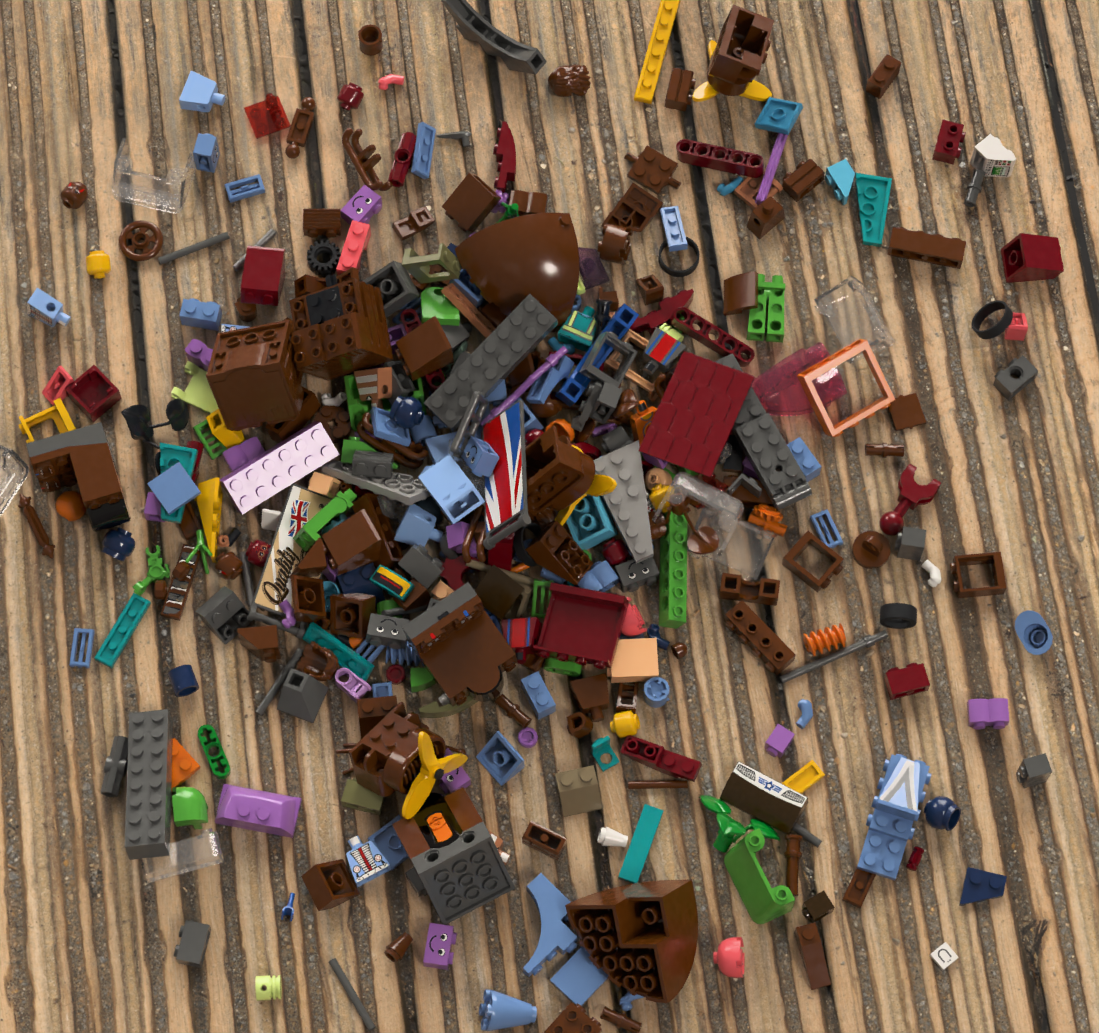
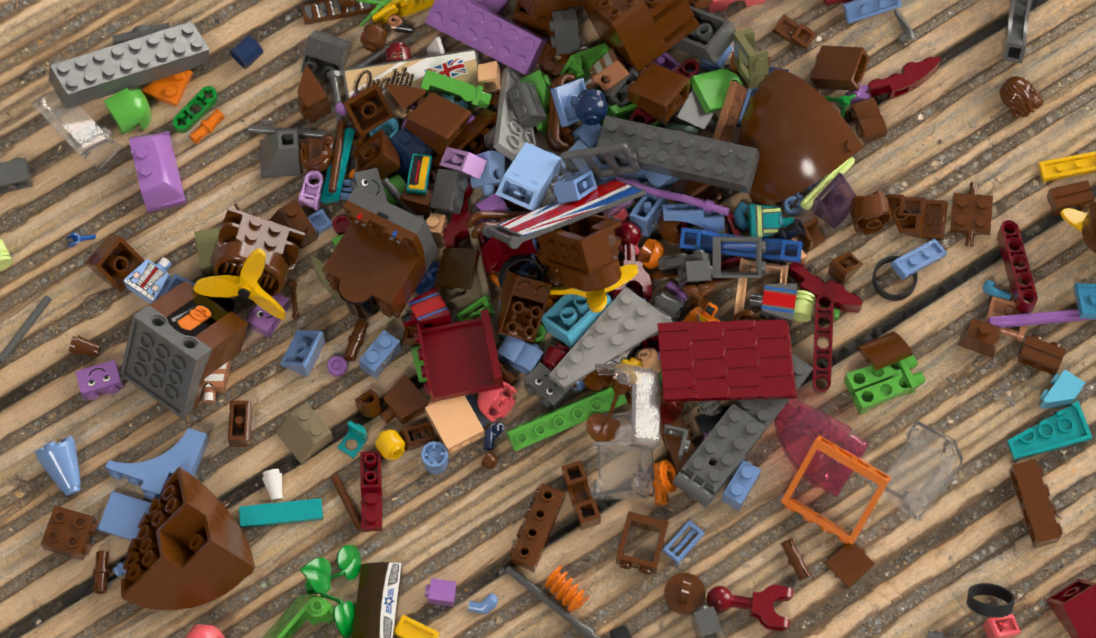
camera: 65 degrees right, 0 degrees up
none -> orange pin [189,109,225,145]
none -> reddish brown bar [328,120,346,193]
none -> lavender brick [440,147,487,179]
none -> dark grey brick [549,9,580,55]

